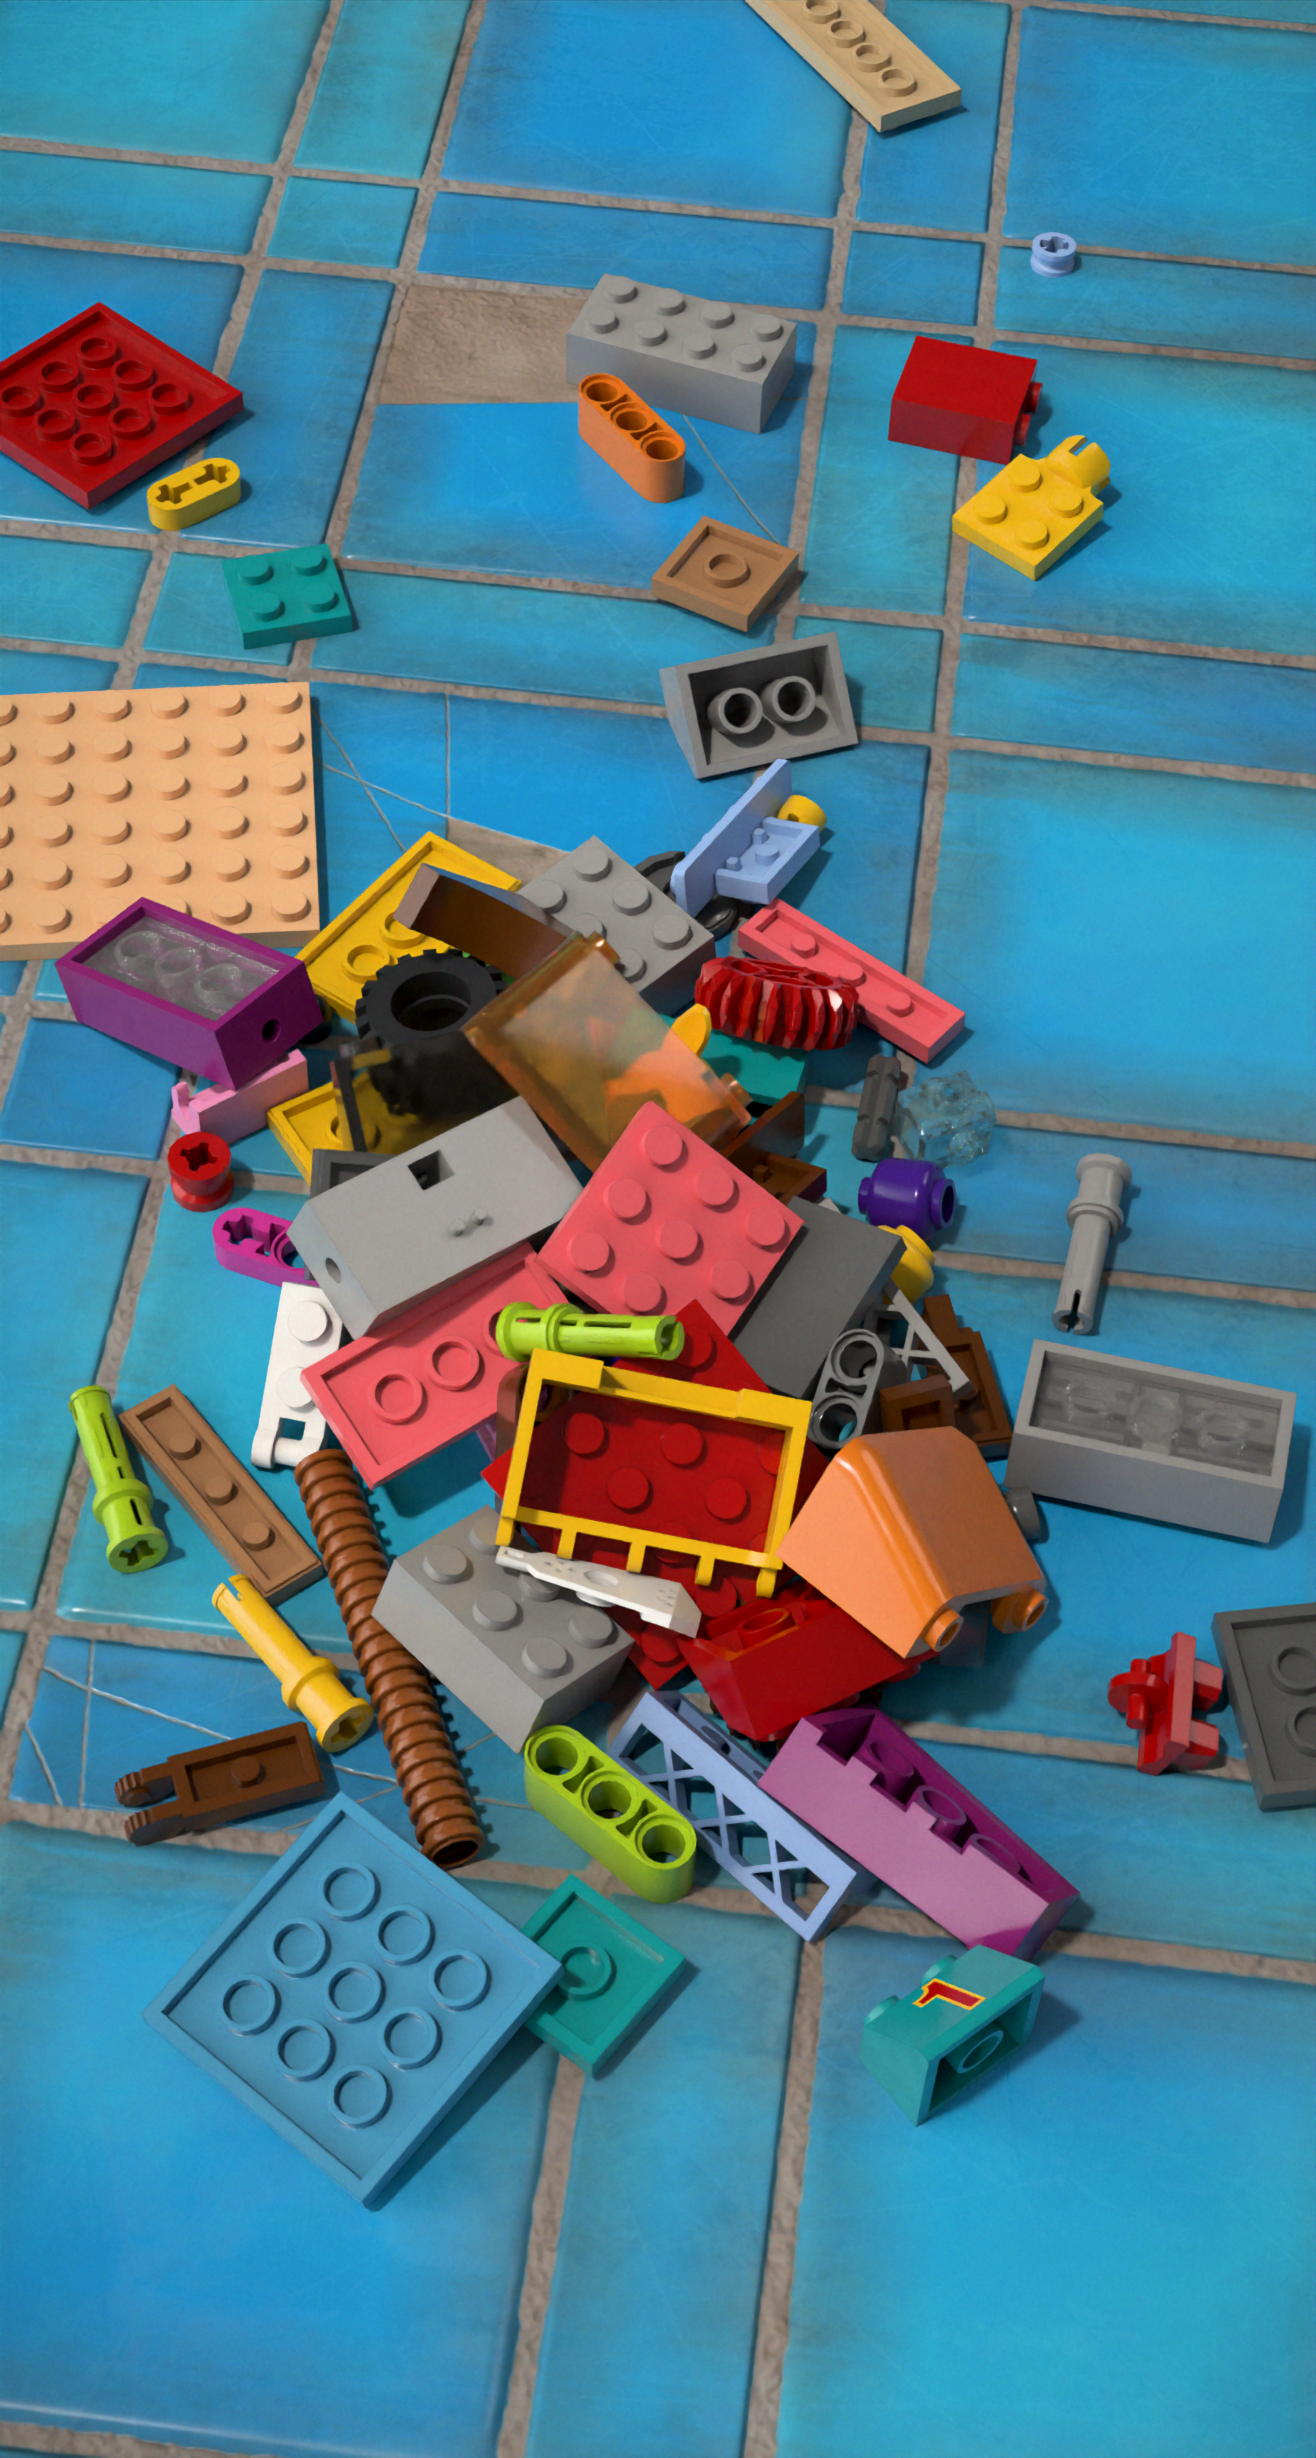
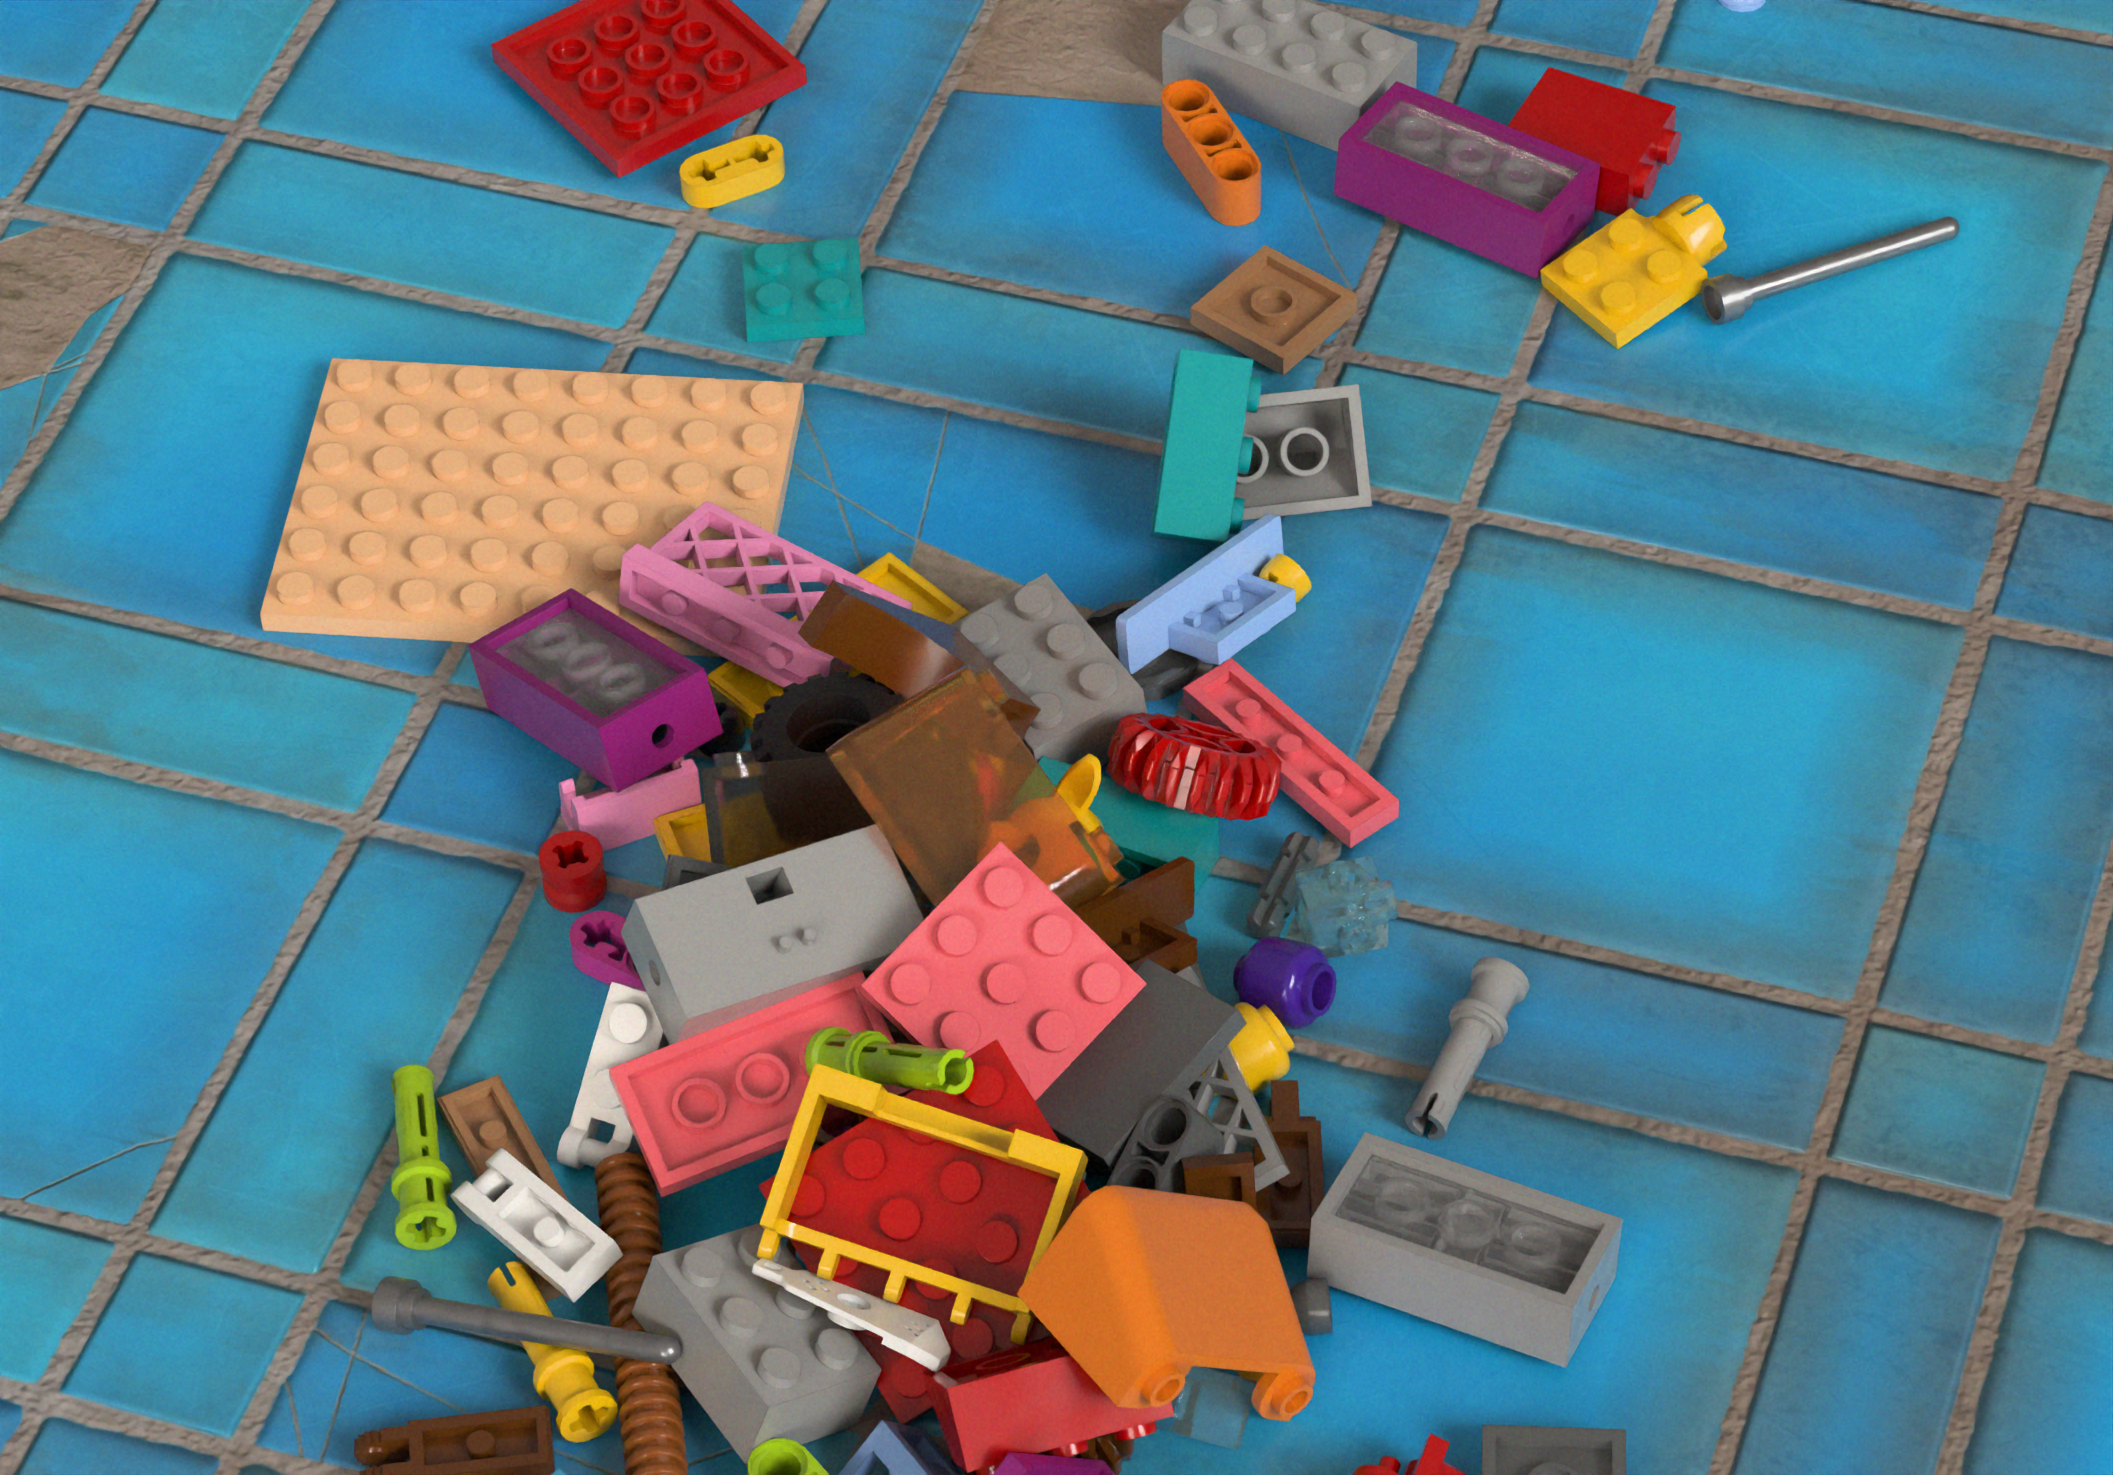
camera: 15 degrees right, 5 degrees down
none -> flat silver piece [371,1276,681,1365]
none -> white plate [450,1147,623,1303]
none -> bright pink fence [618,501,912,688]
none -> teal brick [1149,348,1262,547]
none -> magenta brick [1333,81,1601,279]
none -> flat silver piece [1701,216,1960,325]

